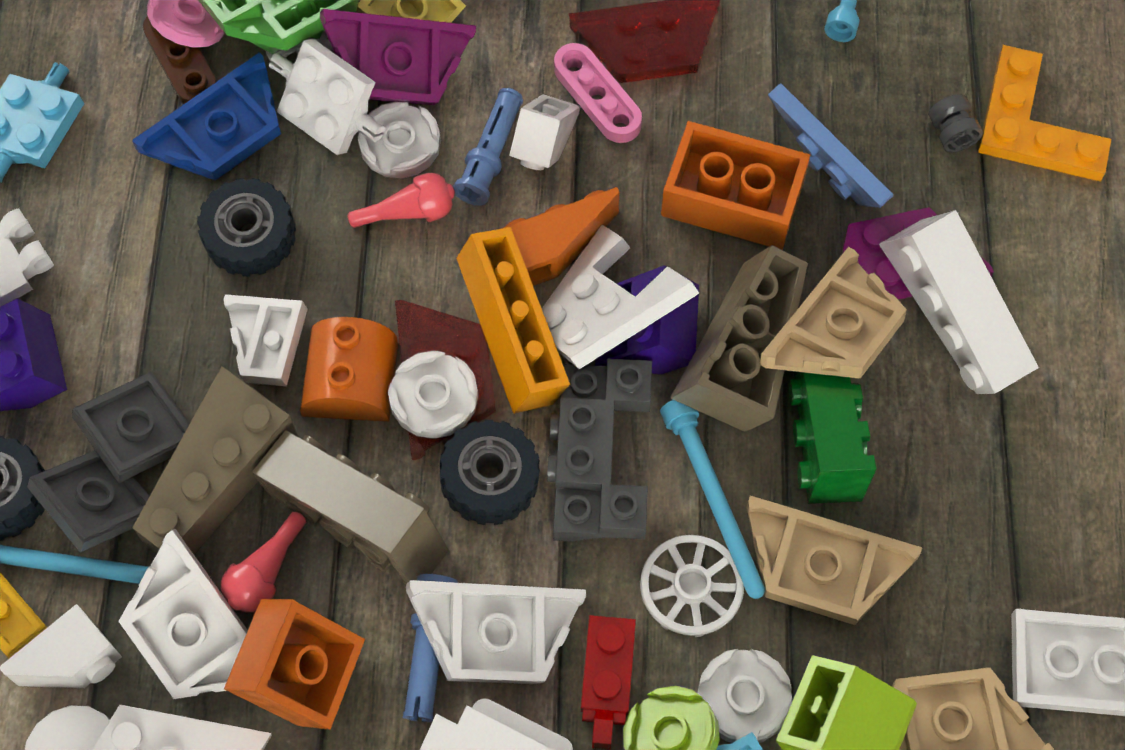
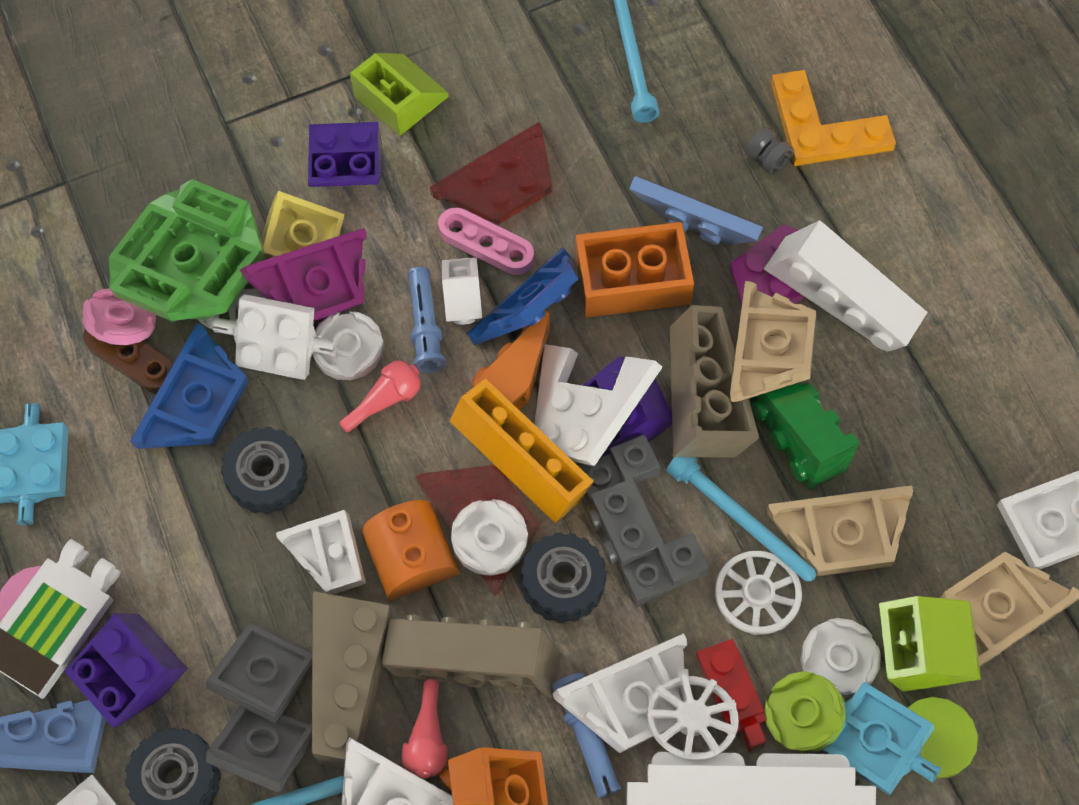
camera: 25 degrees left, 0 degrees up
none -> blue wing [466,248,579,345]
none -> white wheel [647,674,738,760]

